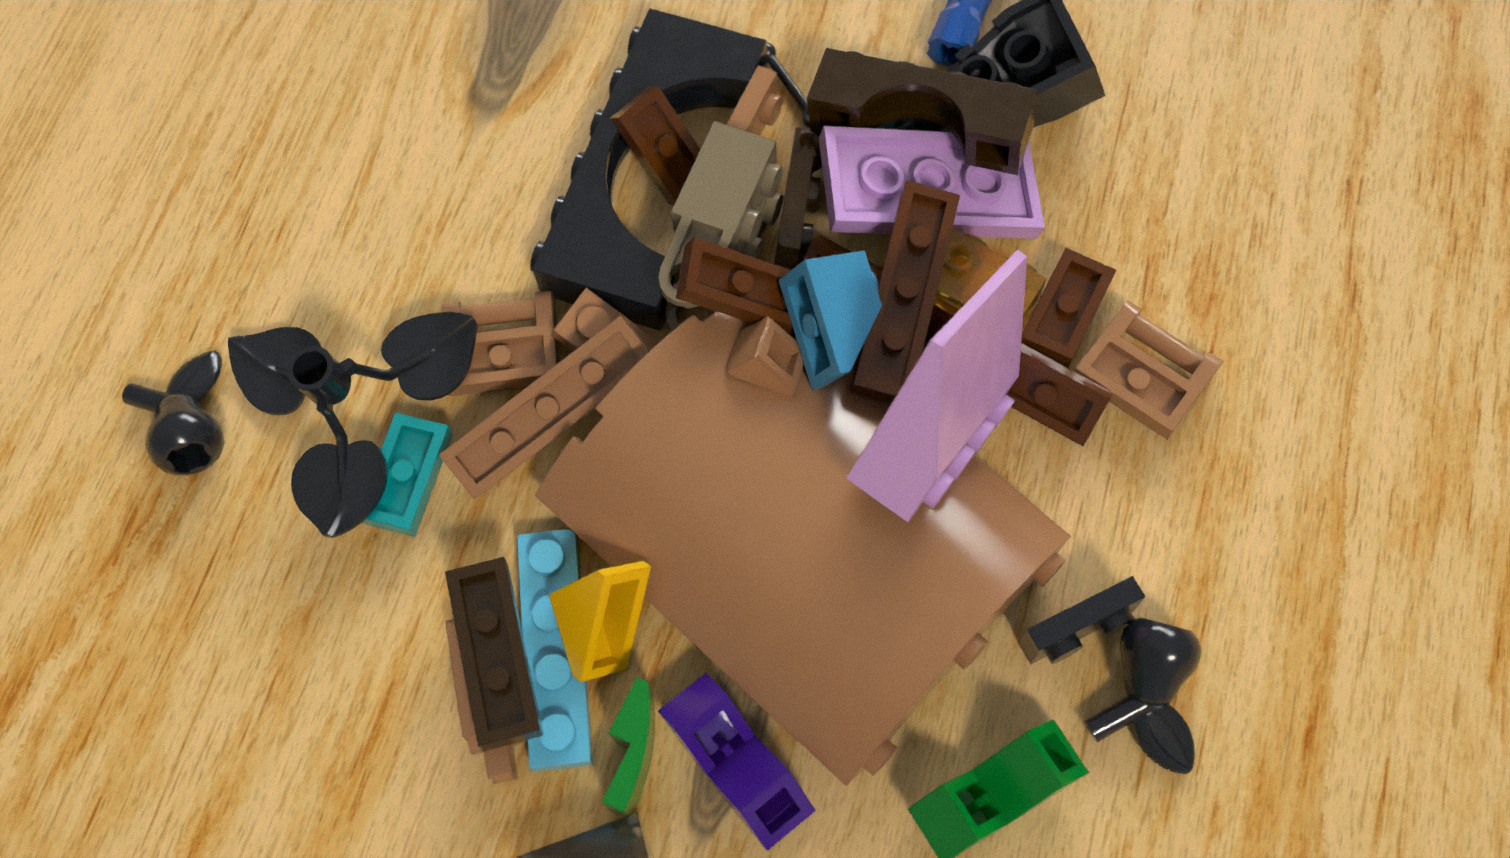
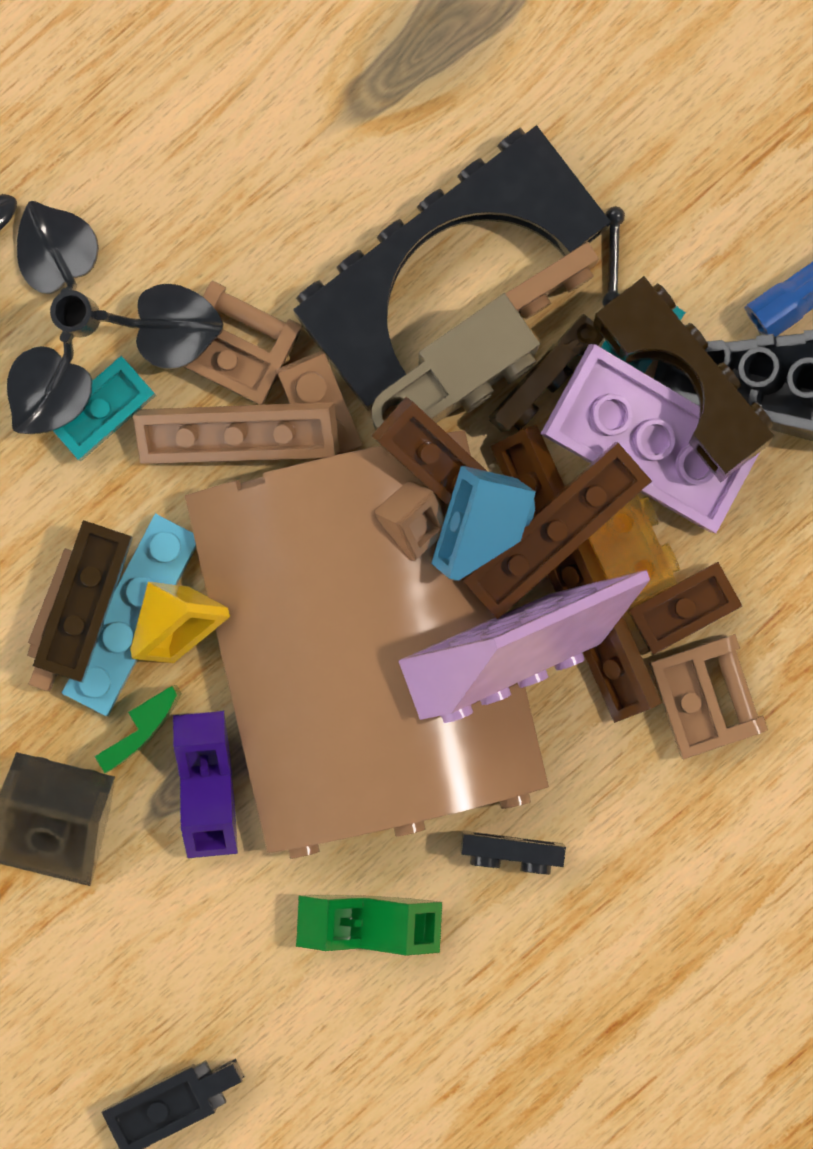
camera: 30 degrees right, 20 degrees up
reddish brown plate [610,85,700,205] -> none
black piece [1084,617,1201,774] -> none

